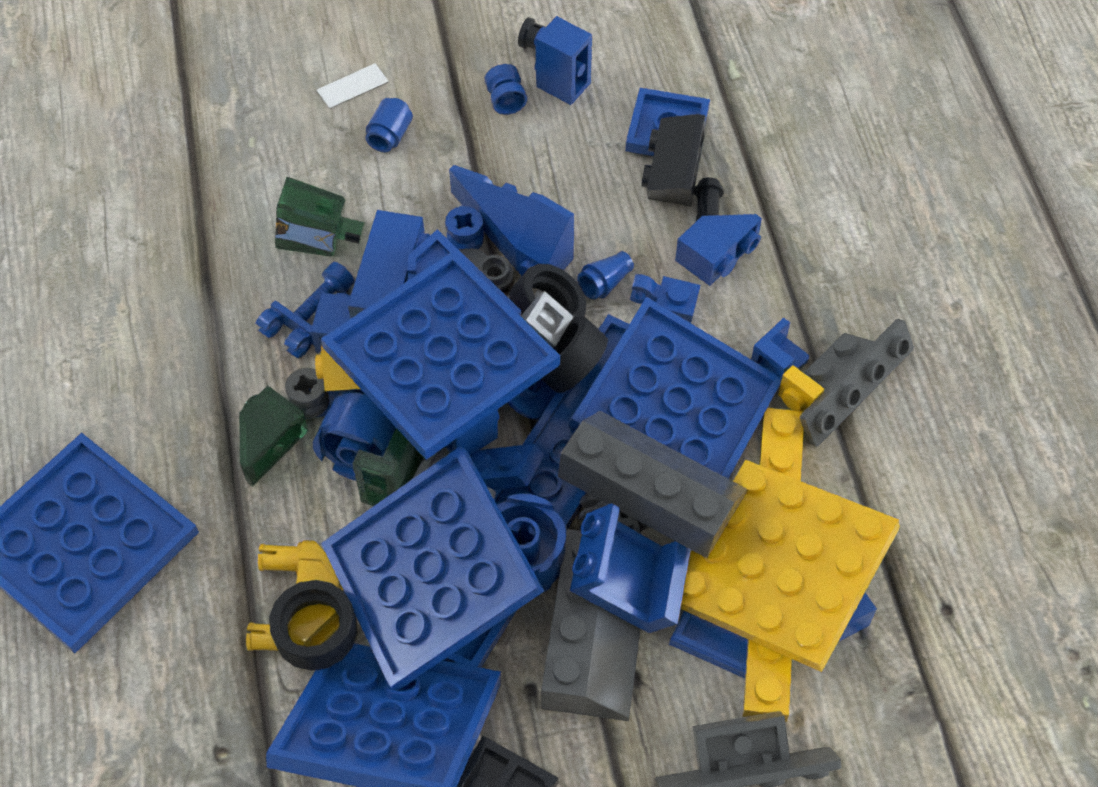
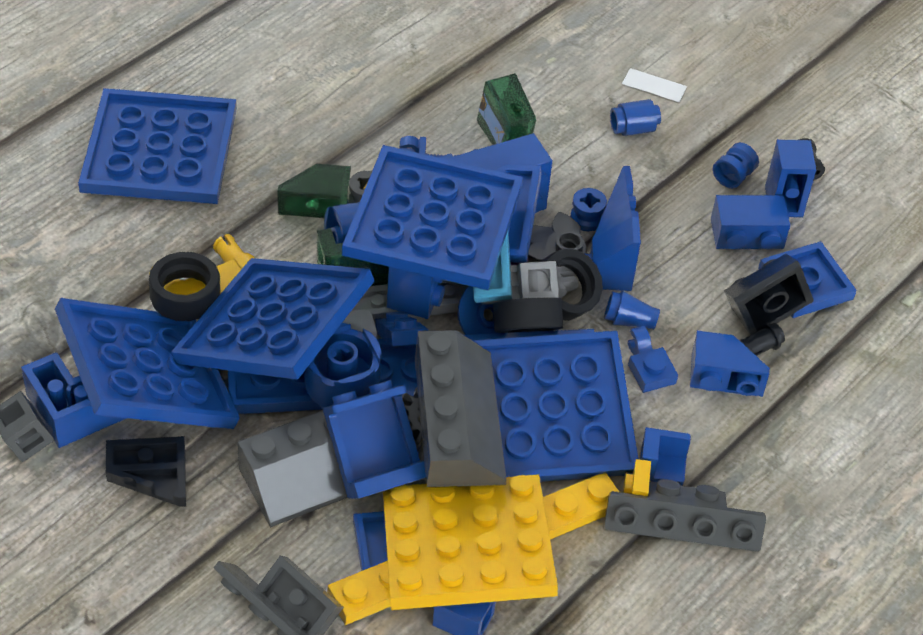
camera: 50 degrees right, 10 degrees down
none -> blue brick [711,195,790,249]

